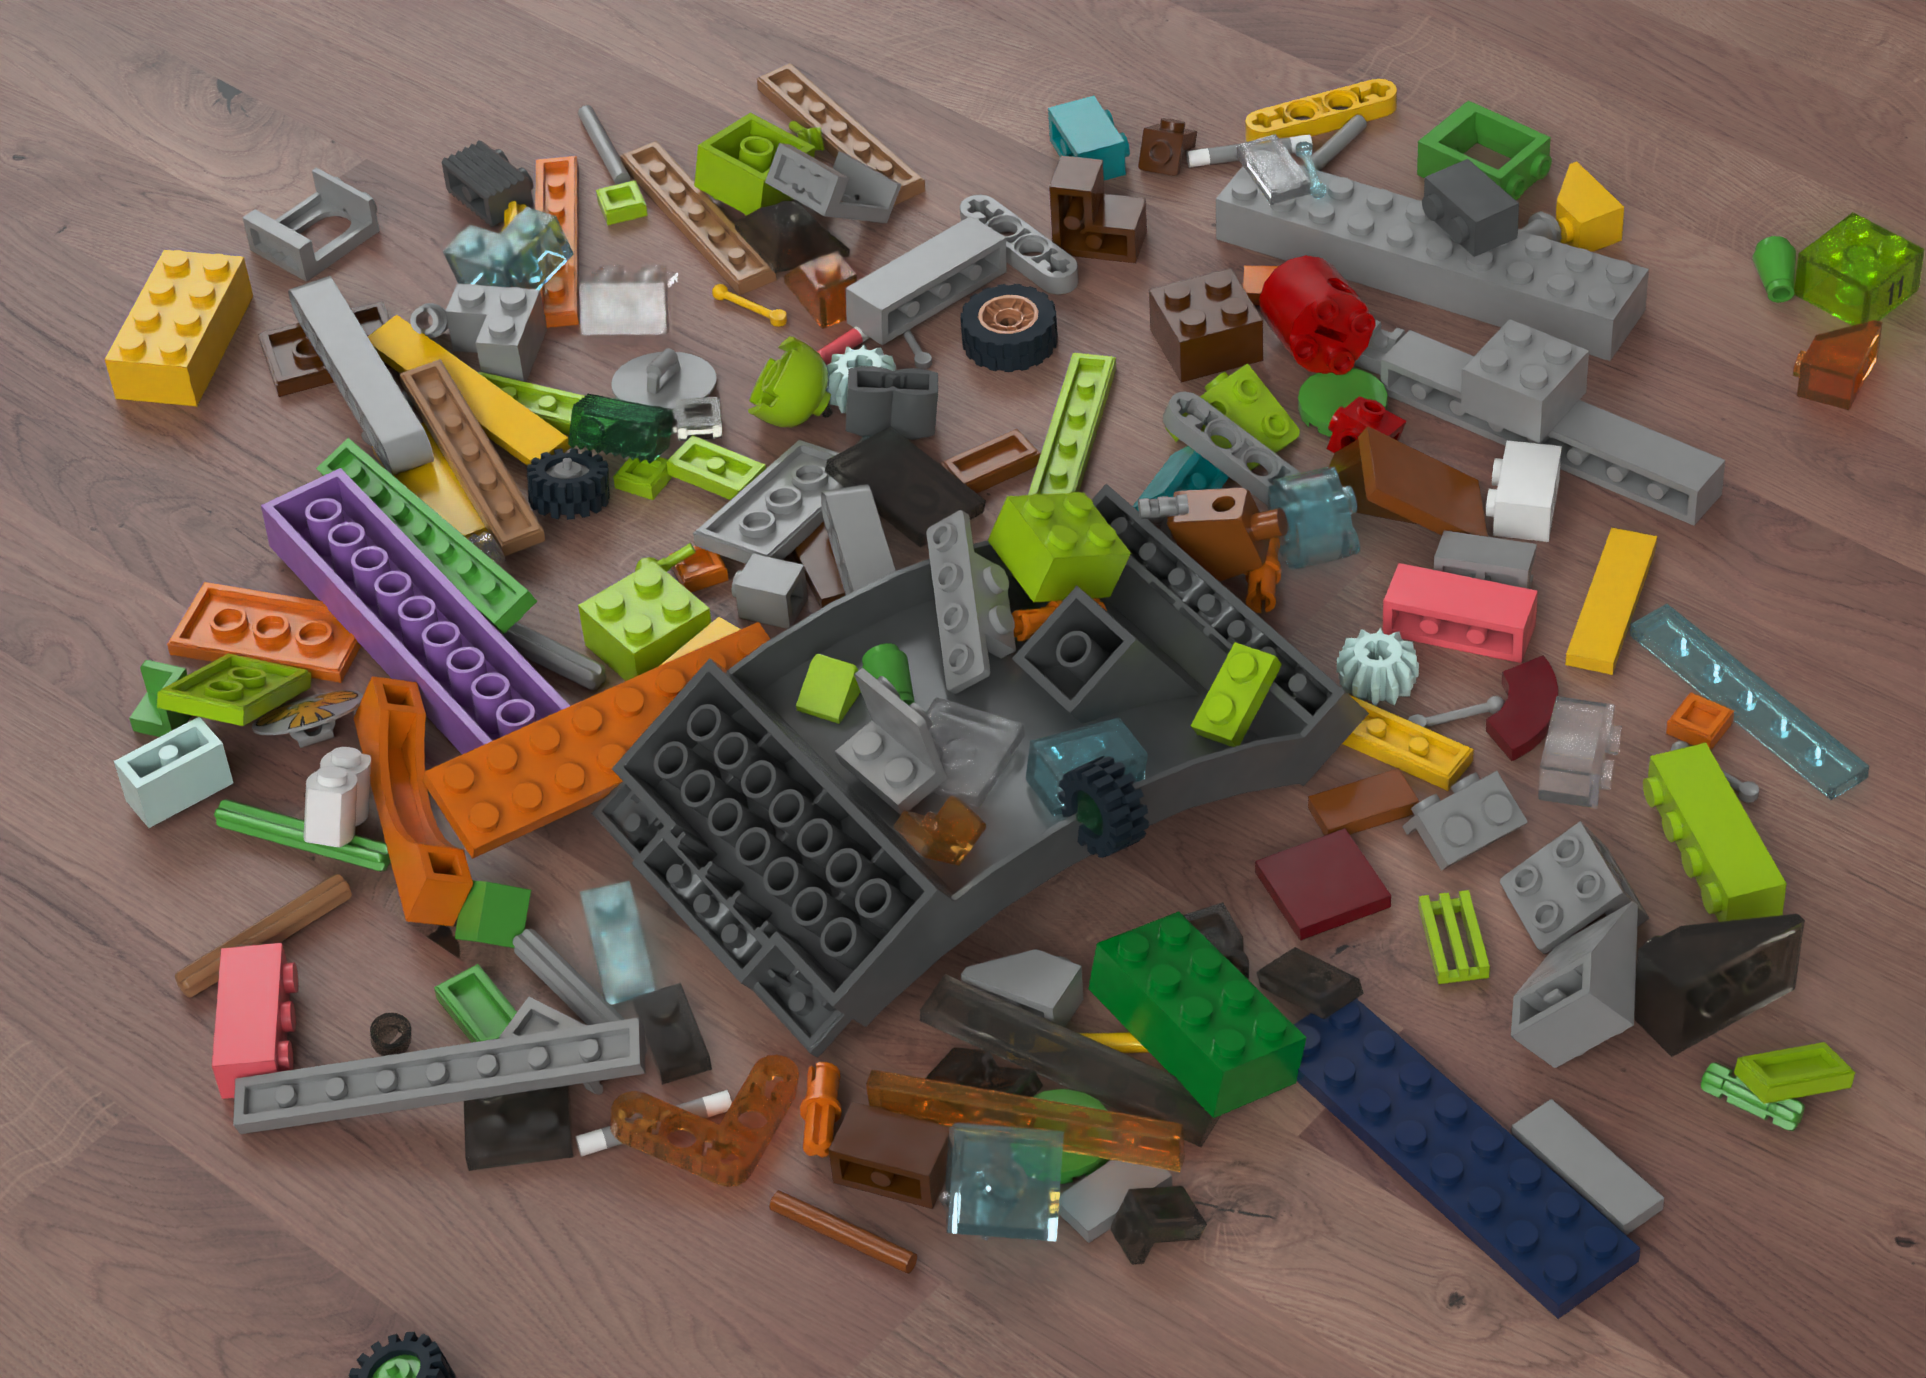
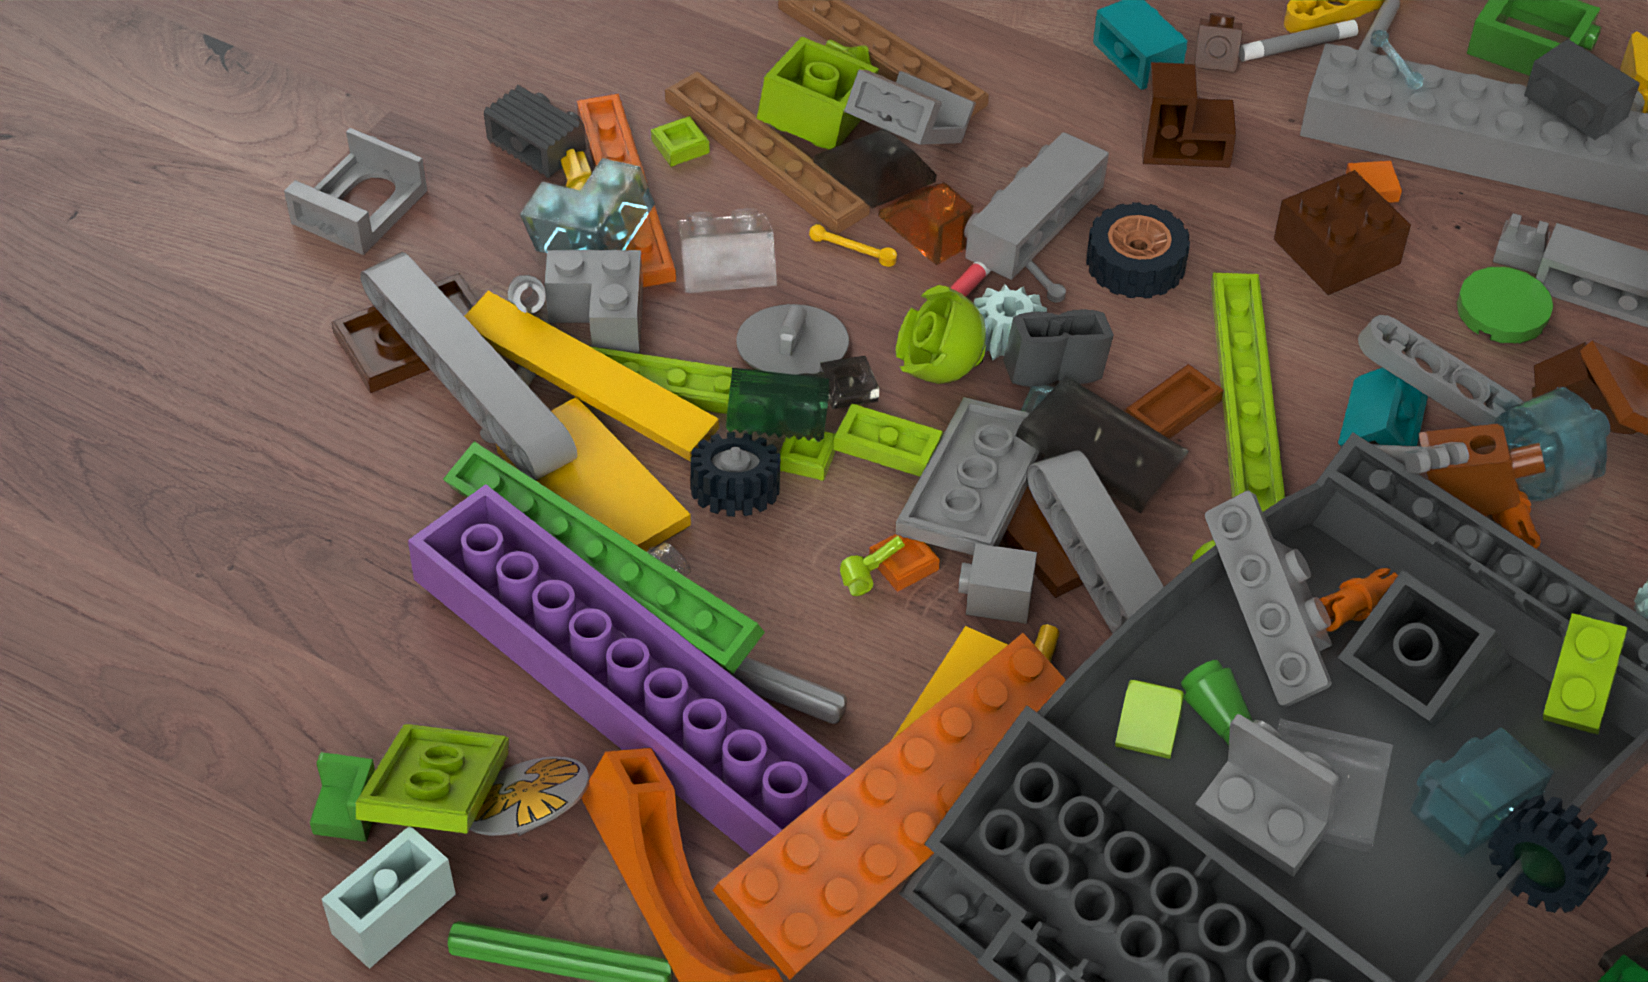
camera: 15 degrees left, 5 degrees up
yellow brick [105,250,253,407] -> none
orange tile [167,582,361,683] -> none
white brick [304,747,371,847] -> none
medium nougat tile [400,359,545,557] -> none
light grey bar [578,105,630,185] -> none
lime brick [578,561,712,681] -> none
clear orange bracket [893,796,986,866] -> none
light grey beam [960,195,1079,295] -> none
lime brick [987,492,1131,603] -> none
lime bracket [1165,363,1300,471] -> none
clear tile [1237,134,1311,205] -> none
red cylinder [1259,255,1375,375] -> none
red brick [1326,396,1406,453] -> none

